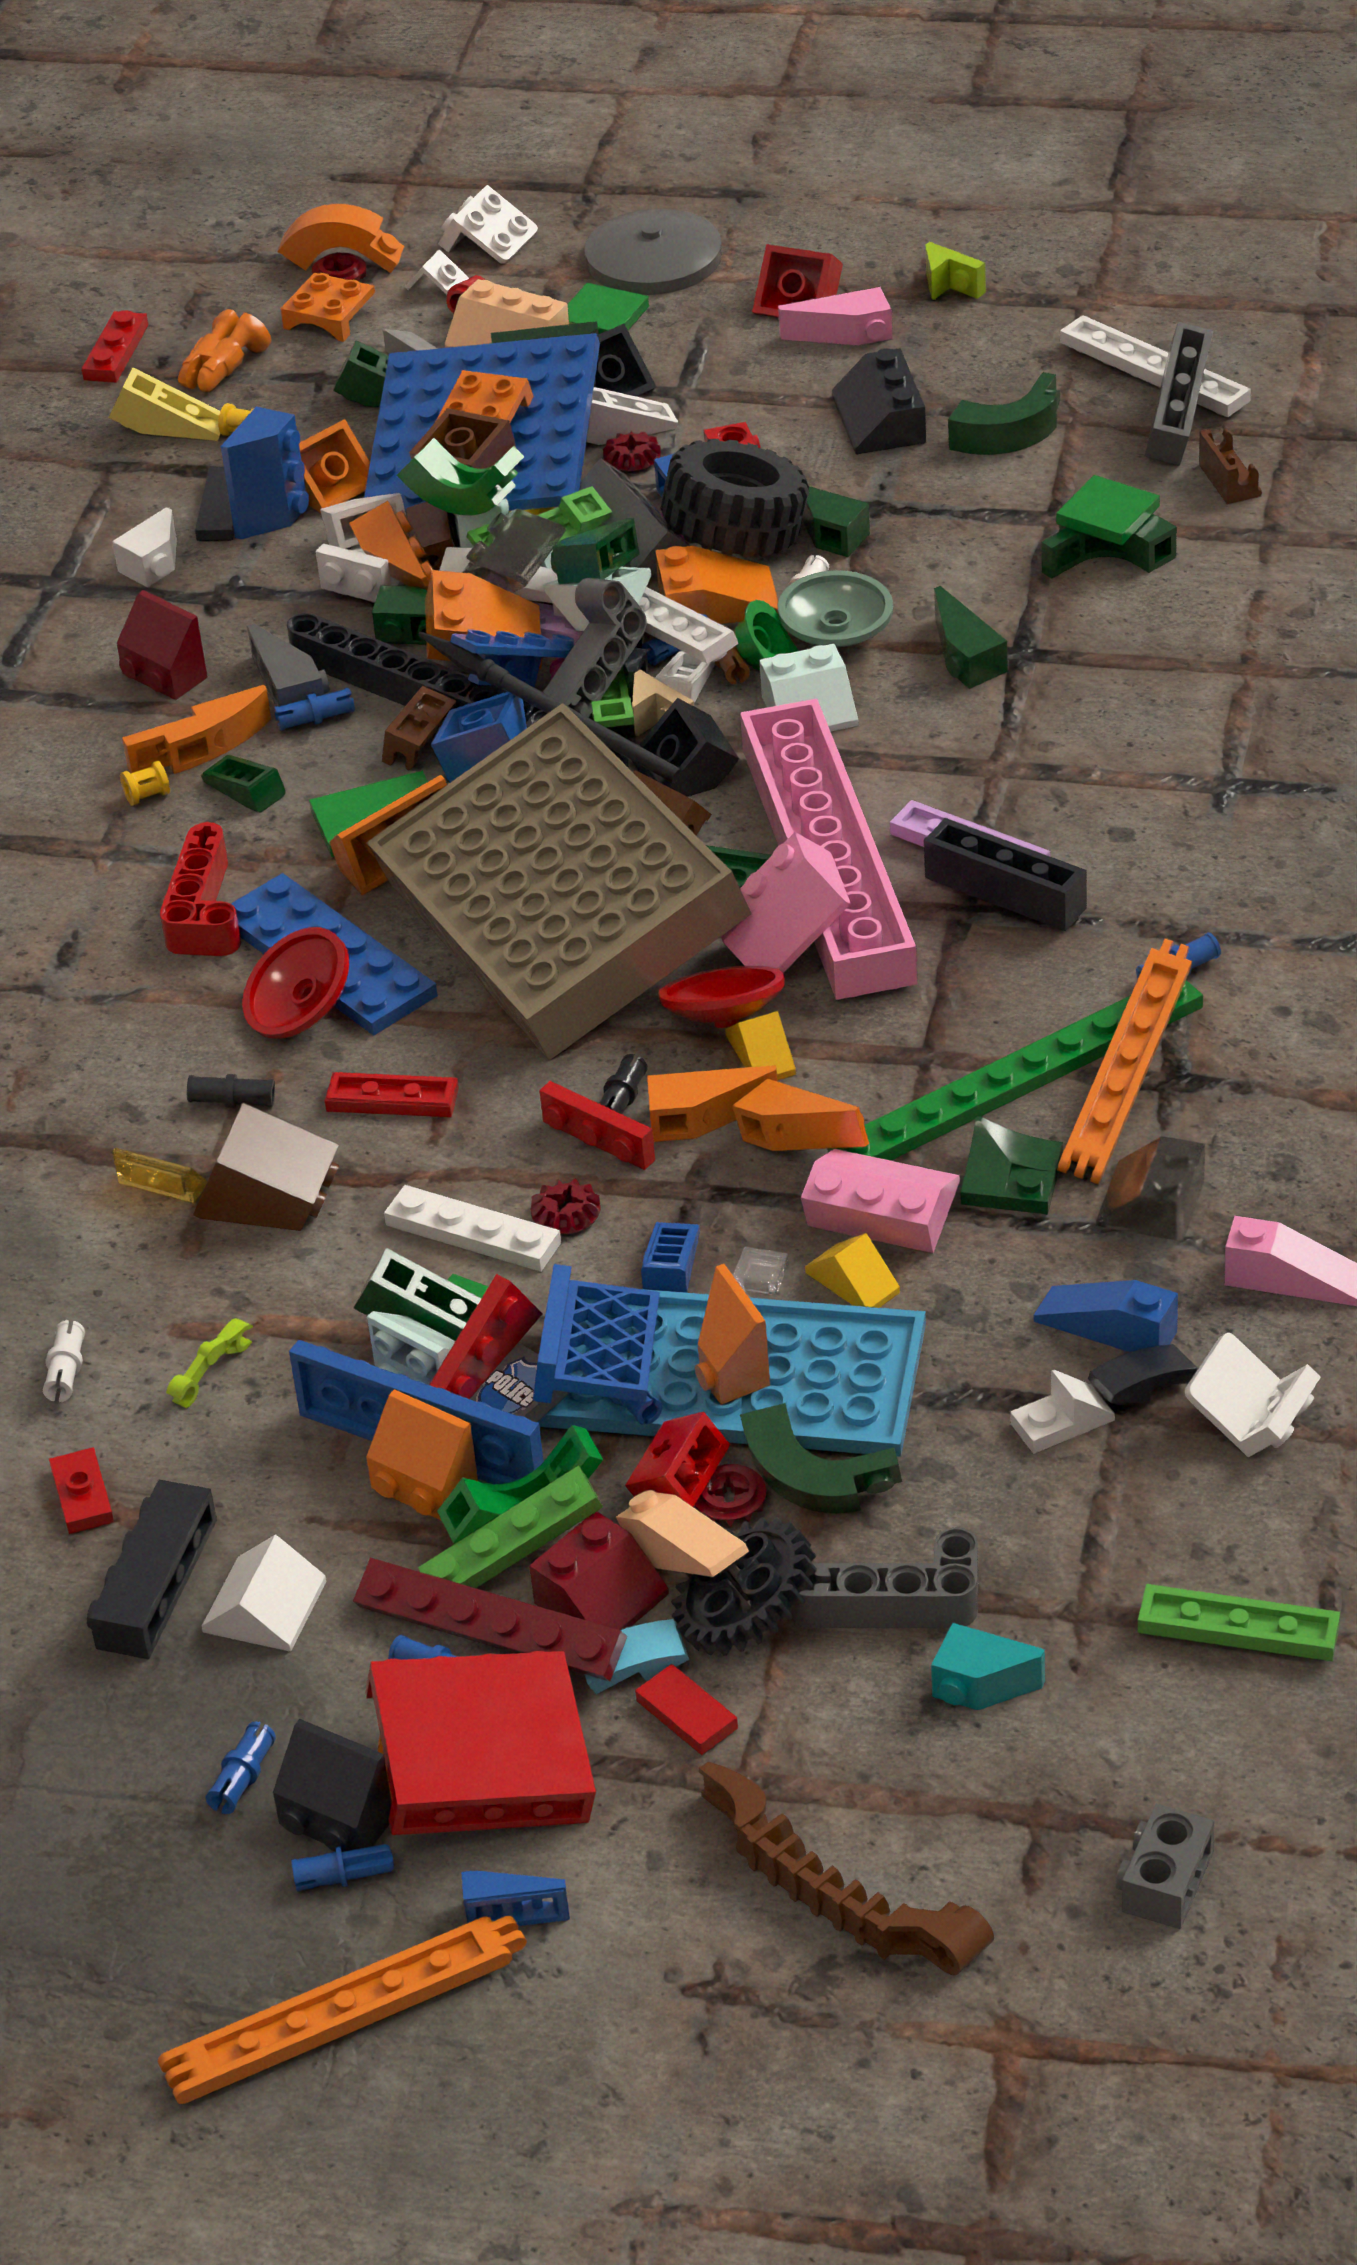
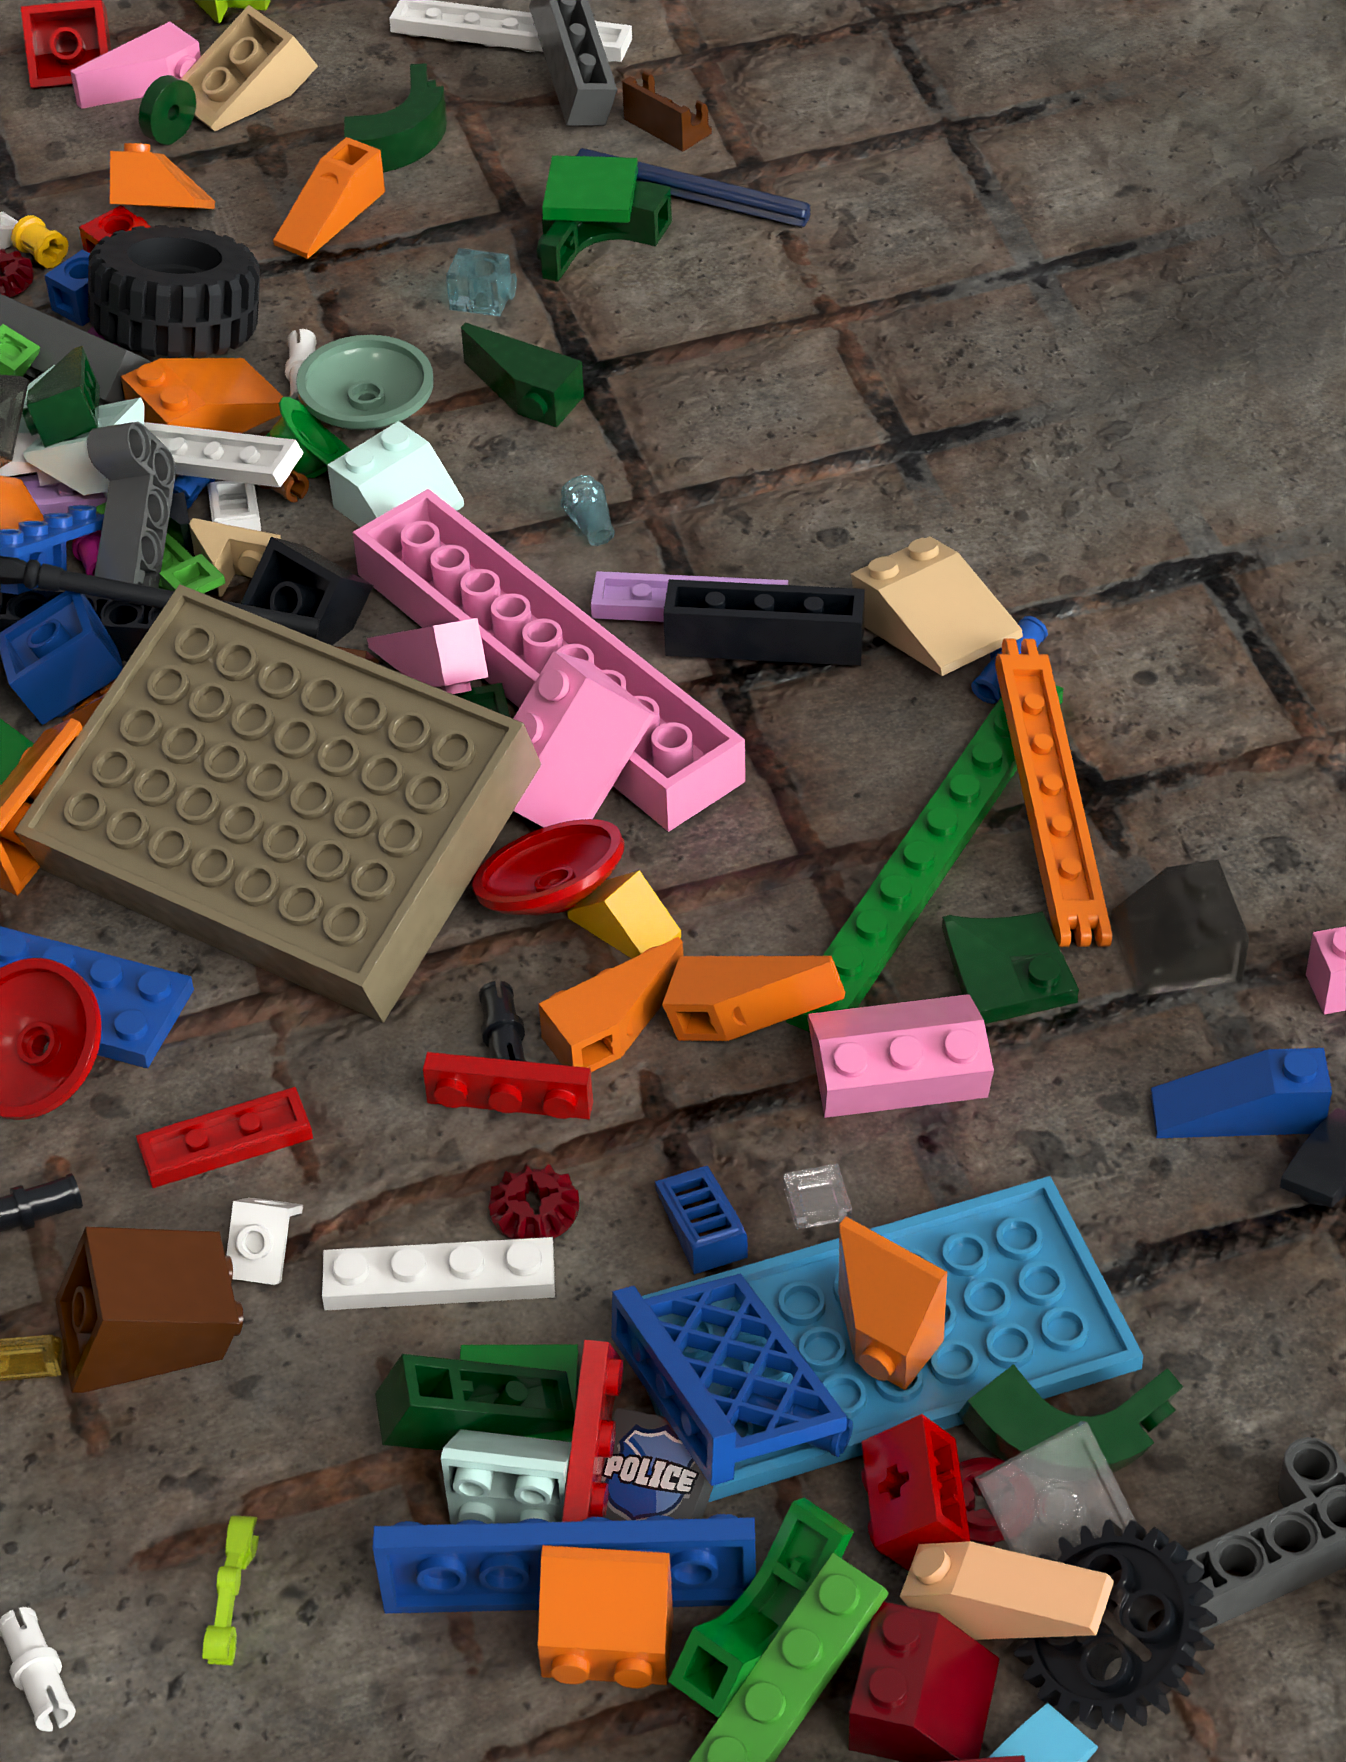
camera: 30 degrees left, 5 degrees up
dark green slope [803,486,870,557] -> none
yellow slope [805,1233,900,1308] -> none
black slope [832,348,926,455] -> none
white slope [1010,1370,1115,1454] -> none
none -> yellow bush [11,215,69,269]
none -> orange slope [110,143,215,209]
none -> dark green piece [139,75,196,145]
none -> tan slope [181,5,318,131]
none -> white bracket [226,1198,303,1285]
none -> orange slope [273,137,385,259]
none -> bright pink slope [367,618,489,694]
none -> clear light blue brick [446,248,517,317]
none -> clear light blue cone [561,475,615,546]
none -> dark blue axle [576,148,810,228]
none -> tan slope [851,536,1023,676]
none -> clear plate [975,1421,1136,1561]

